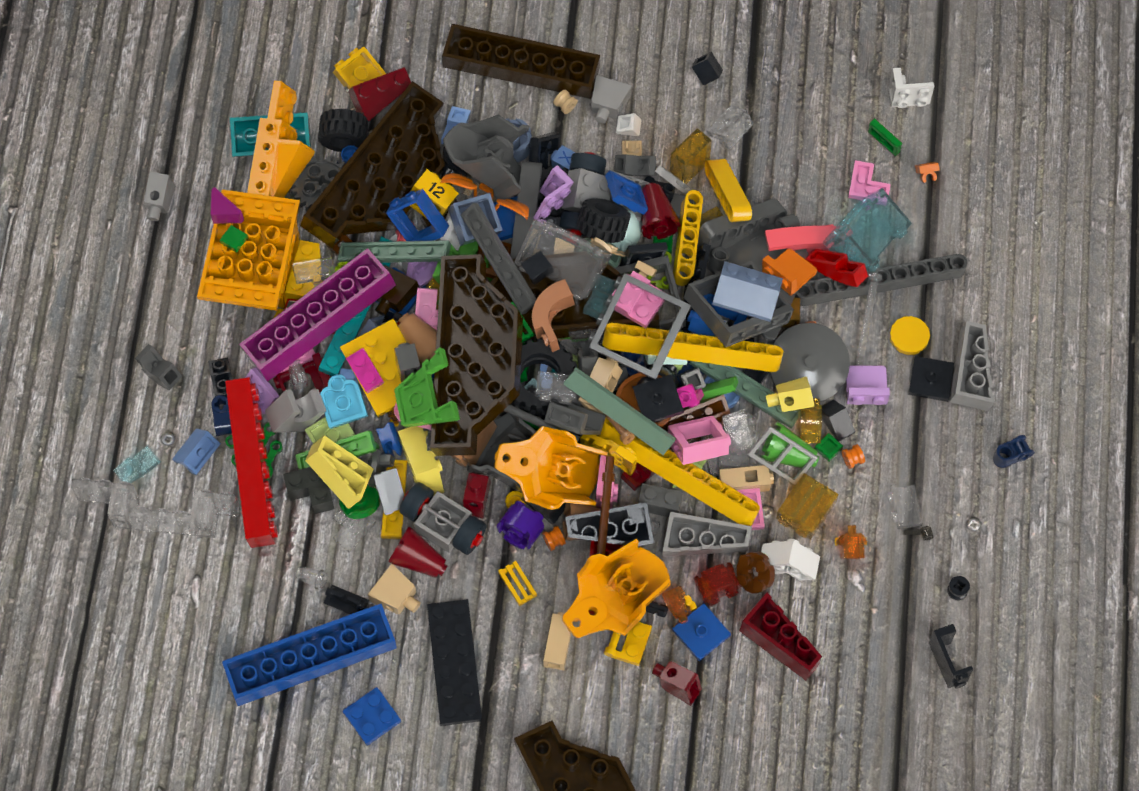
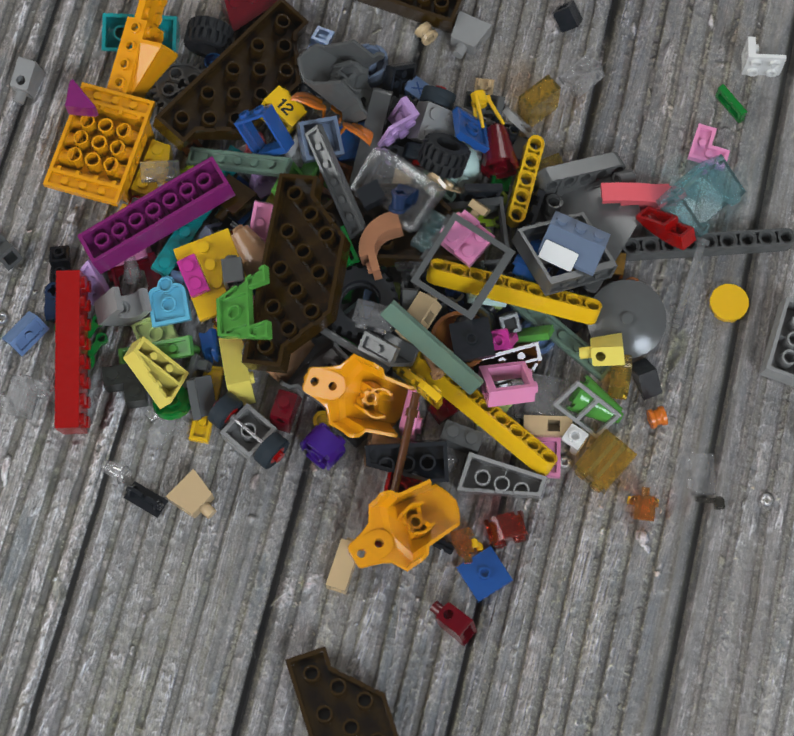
camera: 10 degrees right, 5 degrees up
green tile [220,225,248,253] -> none
blue brick [222,604,397,706] -> none
blue plate [342,687,401,746] -> none
dark red cone [388,527,448,578] -> none
black plate [427,599,482,726] -> none
yellow tile [498,561,537,606] -> none
orange wheel [542,526,566,551] -> none
yellow plate [604,622,652,666] -> none
white slope [616,113,641,136] -> none
yellow beam [705,159,752,222] -> none
clear bracket [722,409,759,456] -> none
reddish brown plate [736,551,775,594] -> none
dark red wedge [739,592,822,681] -> none
white brick [761,539,820,581] -> none
orange bracket [762,249,817,296] -> none
green tile [814,433,843,462] -> none
lavender bracket [846,366,890,405] -> none
black plate [908,356,954,402] -> none
orange tile [915,162,939,183] -> none
black panel [929,624,973,689] -> none
black wheel [947,576,970,601] -> none
none -> dark blue piece [388,183,419,214]
none -> yellow plant [470,90,505,128]
none -> white sticker [538,240,579,272]
none -> white bracket [561,424,589,456]

